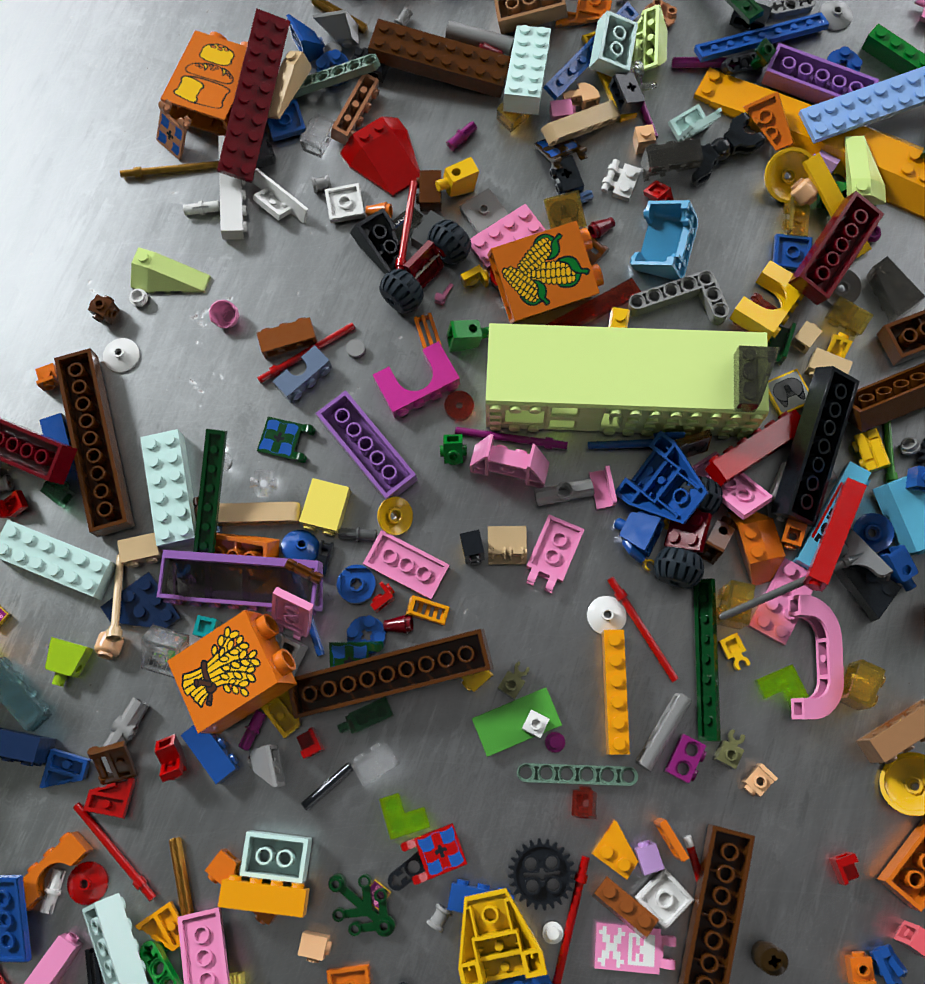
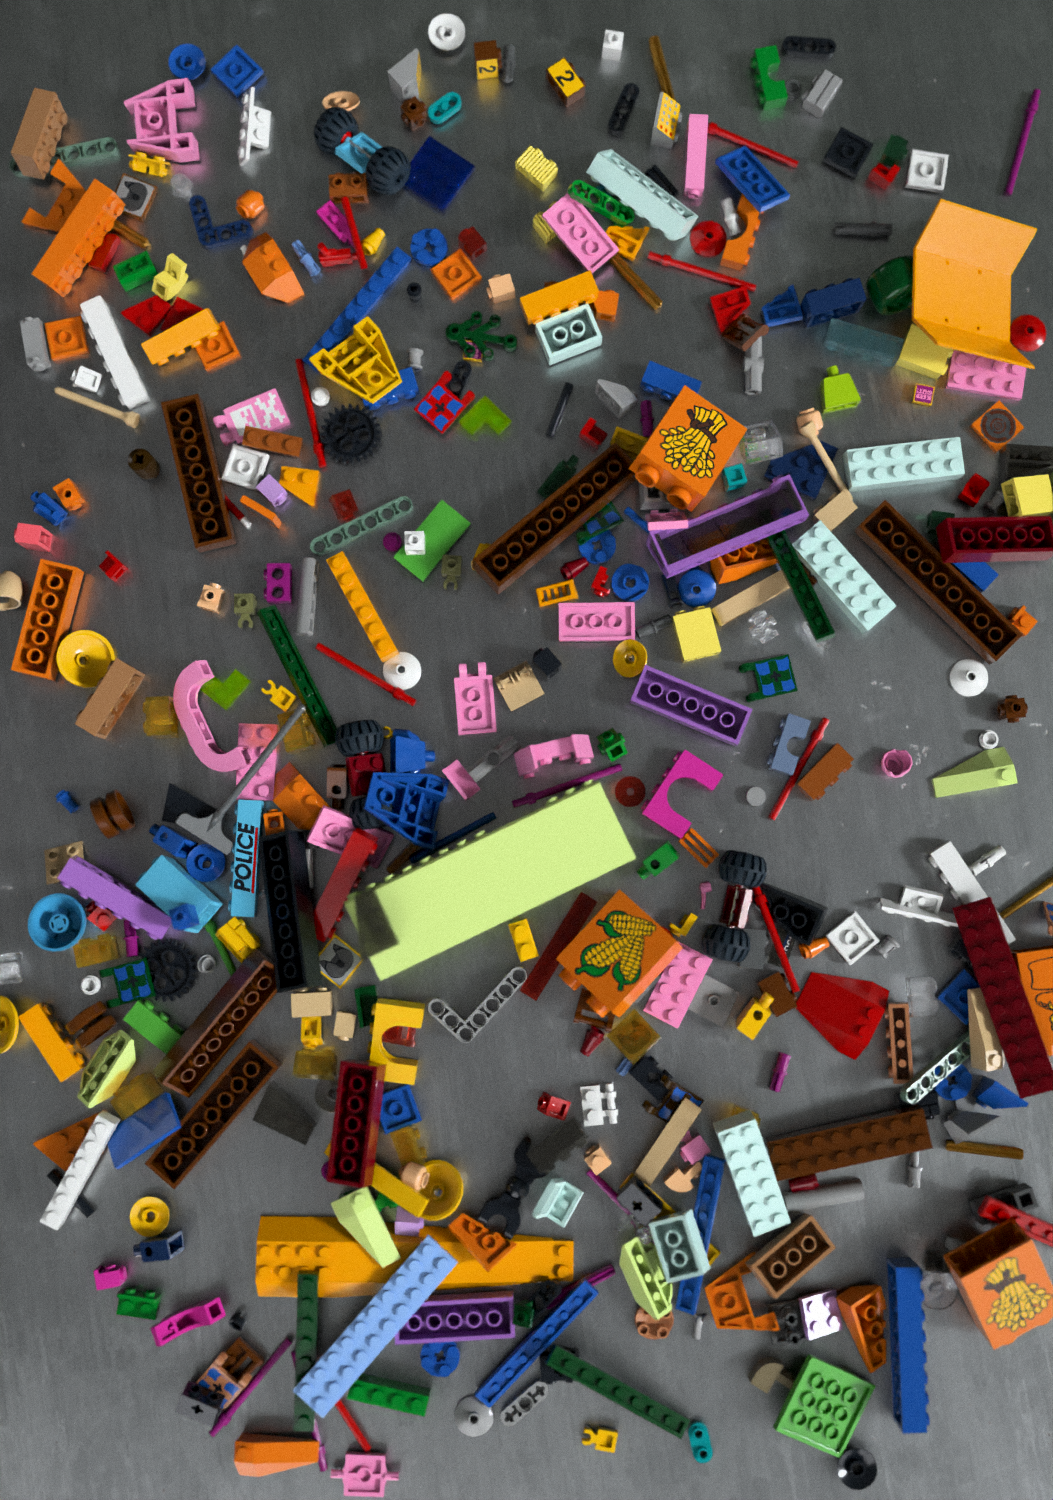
camera: 145 degrees right, 10 degrees up
red brick [154,734,187,782] -> none
reddish brown axle [284,558,323,584] -> none
clear brick [351,741,400,786] -> none
dark azure windscreen [630,200,698,280] -> none
red brick [803,478,867,592] -> none

